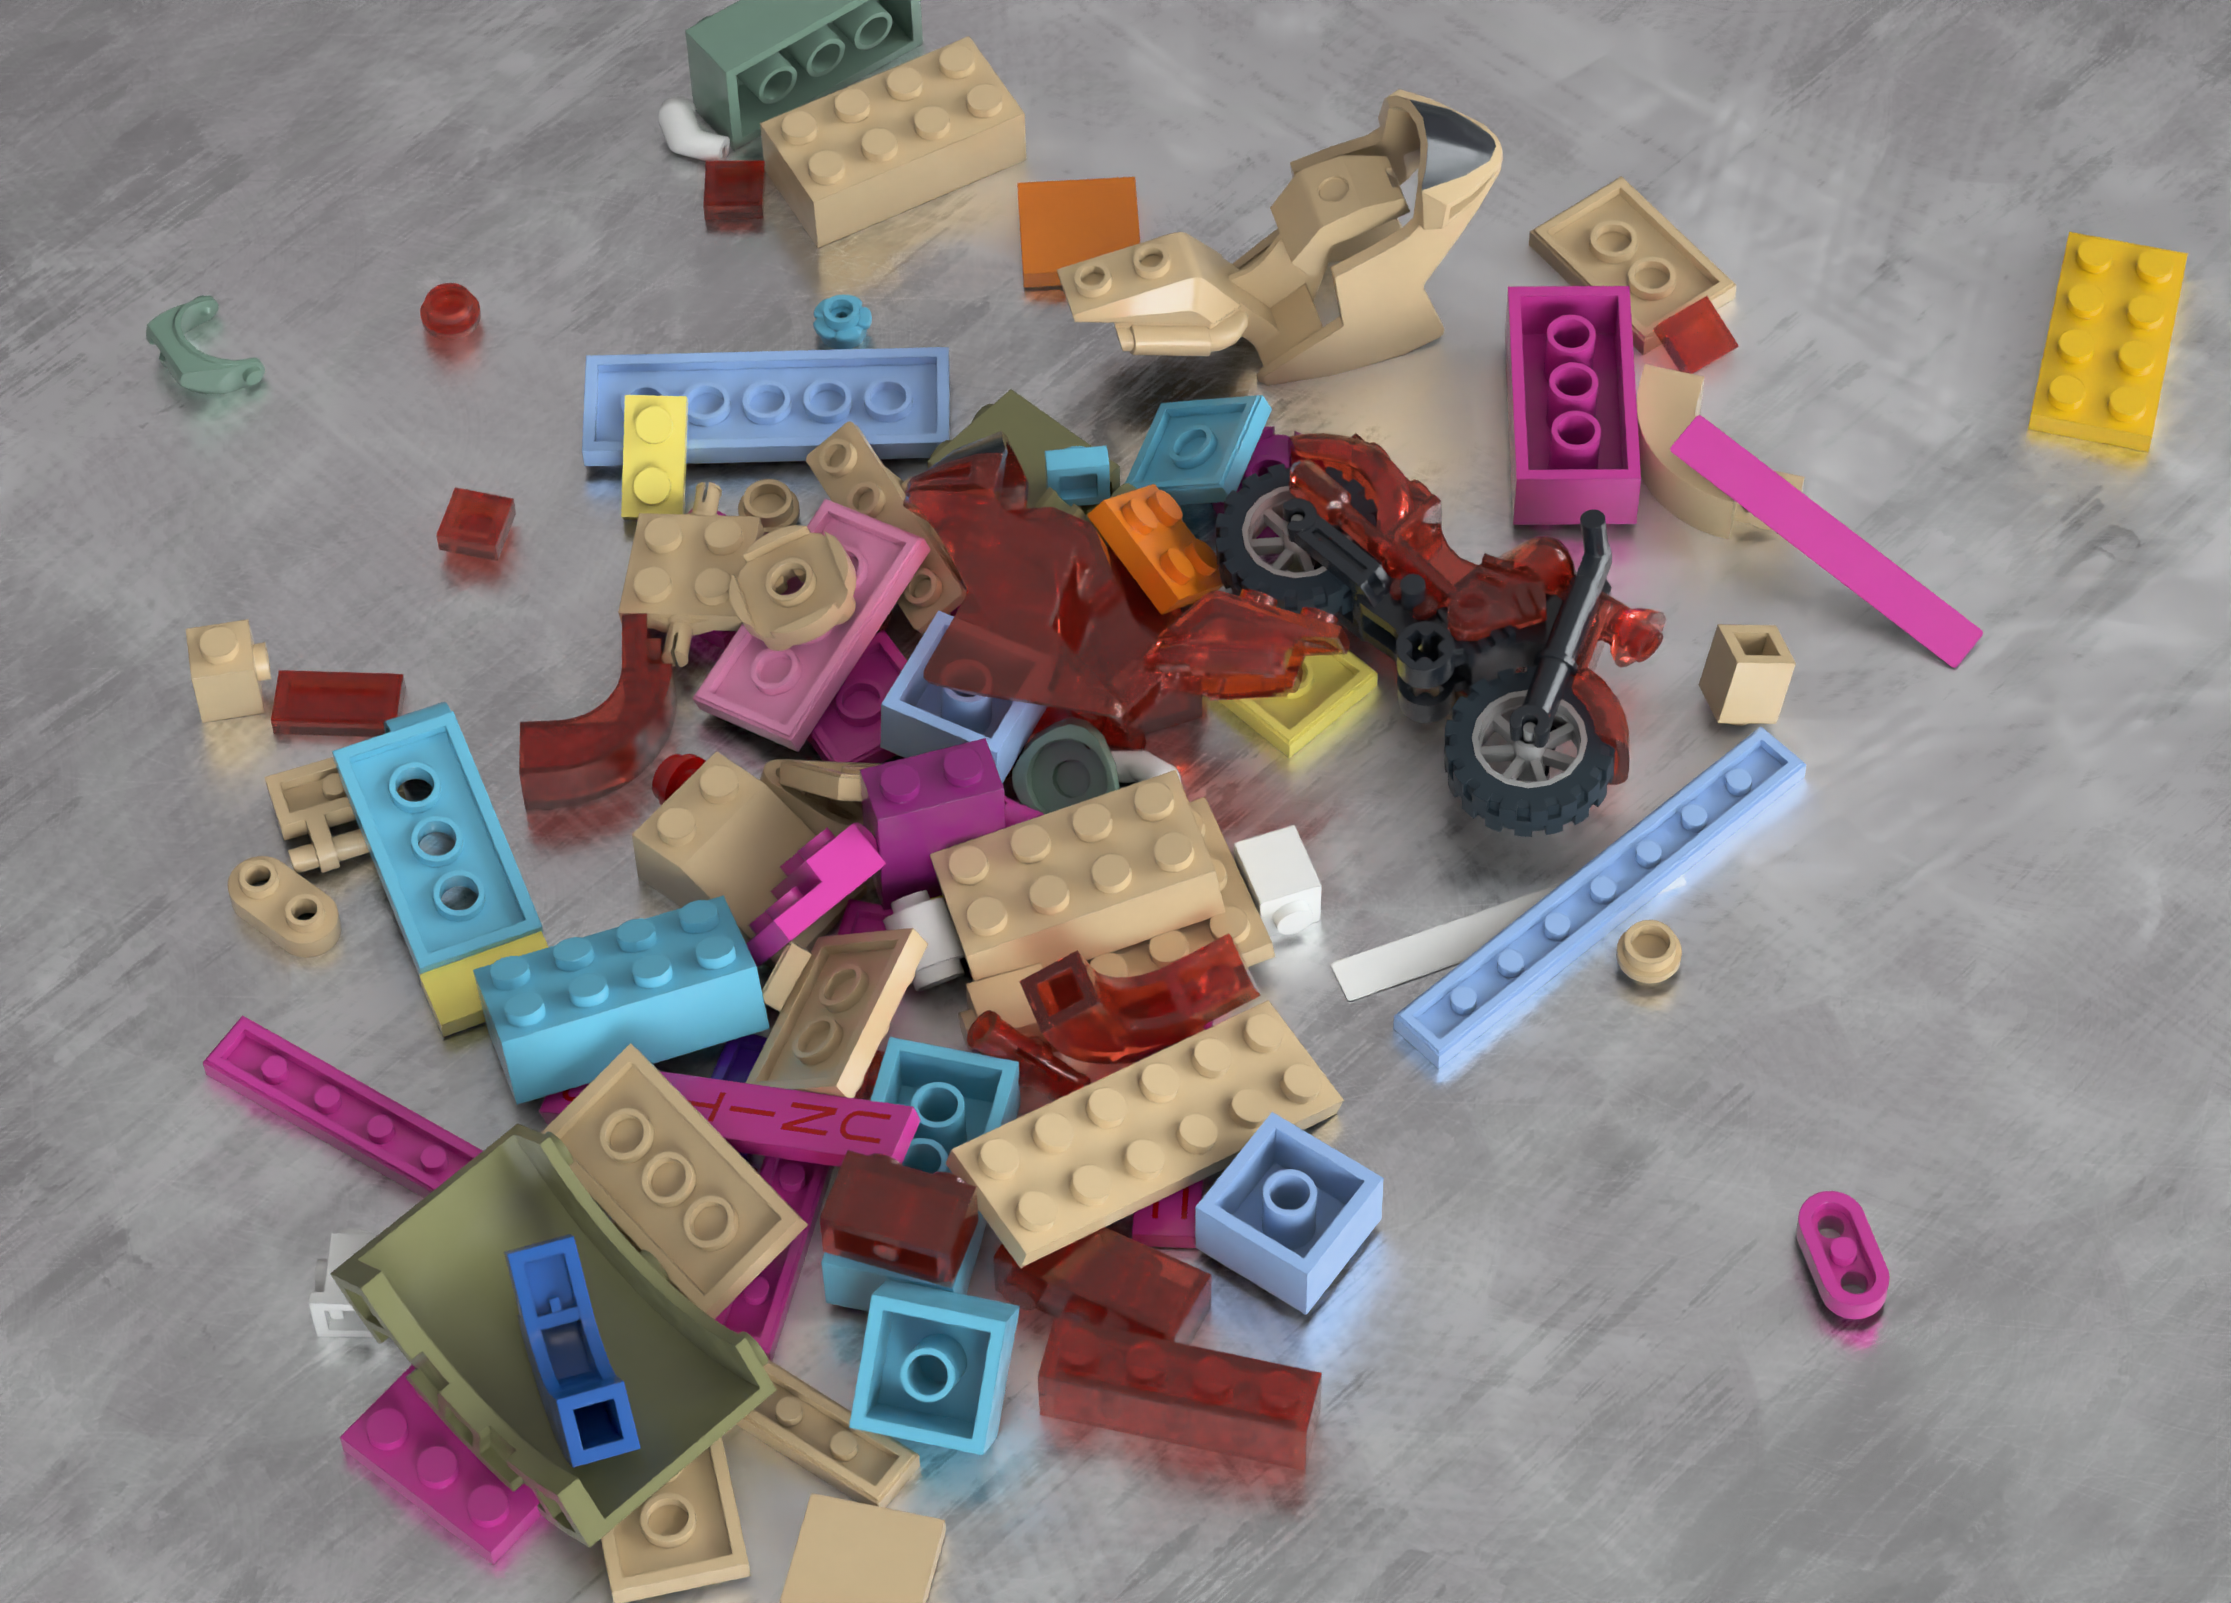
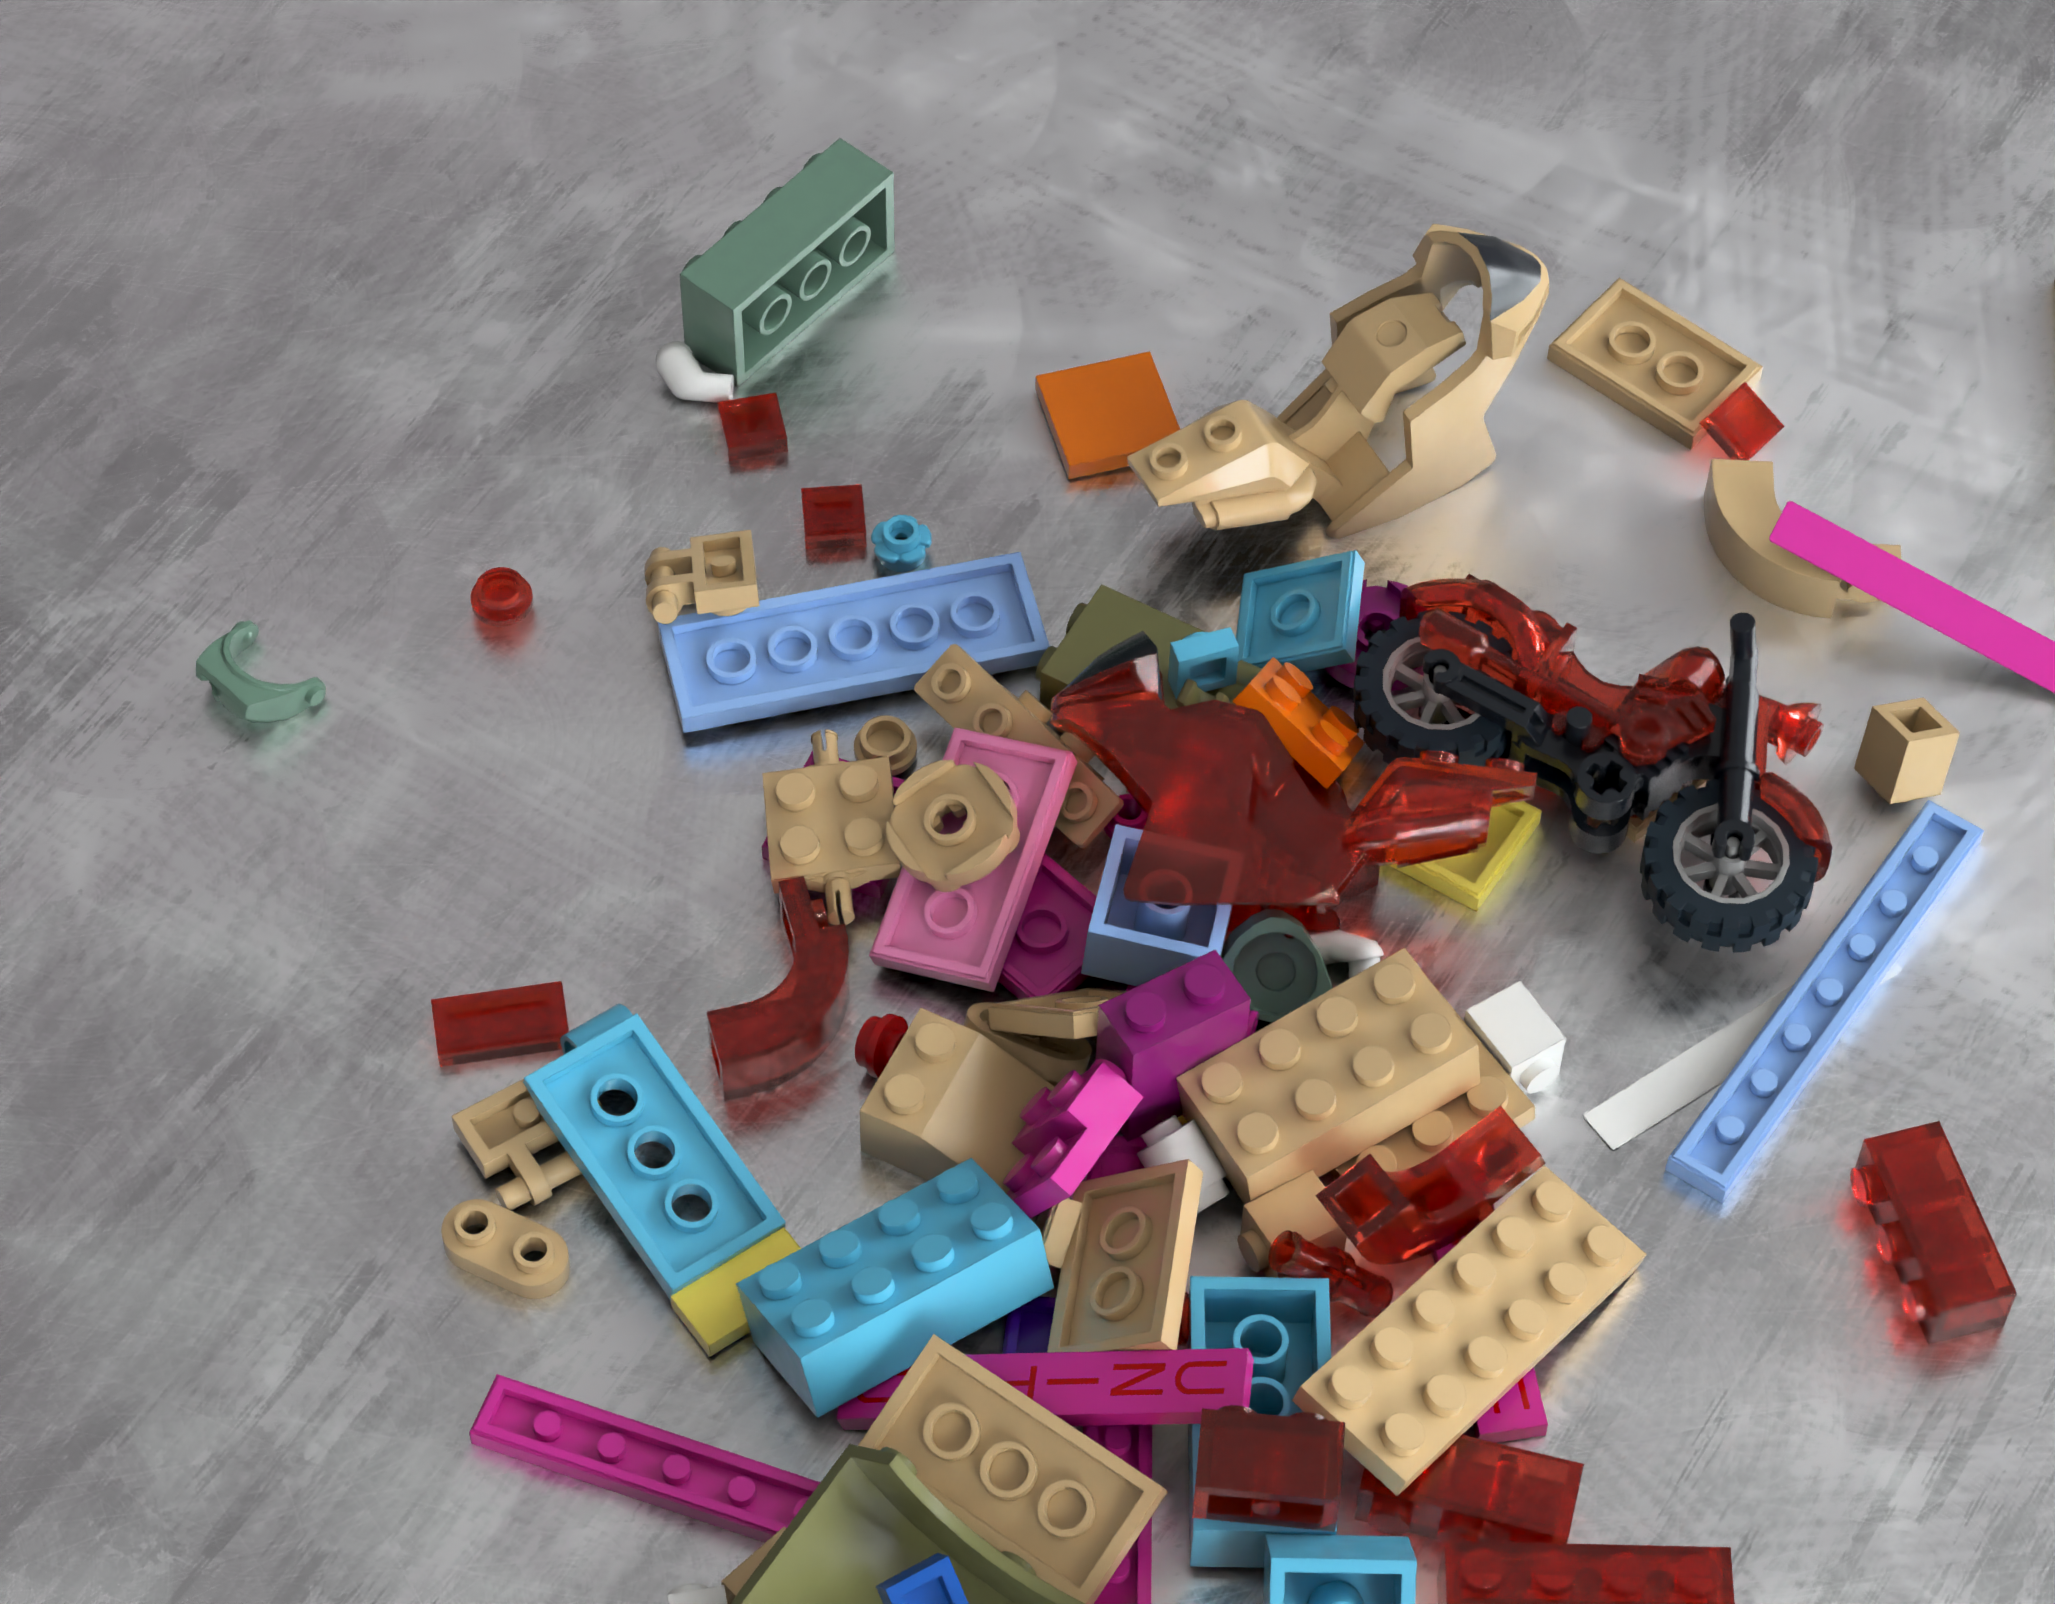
camera: 15 degrees left, 0 degrees up
tan brick [186,619,271,723] -> none
clear red plate [436,487,516,561] -> none
light yellow plate [621,395,688,520] -> none
tan brick [760,36,1026,248] -> none
light blue brick [1195,1112,1384,1315] -> none
dark pink brick [1505,286,1641,525] -> none
tan plate [1616,920,1682,983] -> none
none -> tan plate [644,530,760,624]
none -> clear red tile [801,484,867,549]
none -> clear red brick [1850,1121,2017,1345]

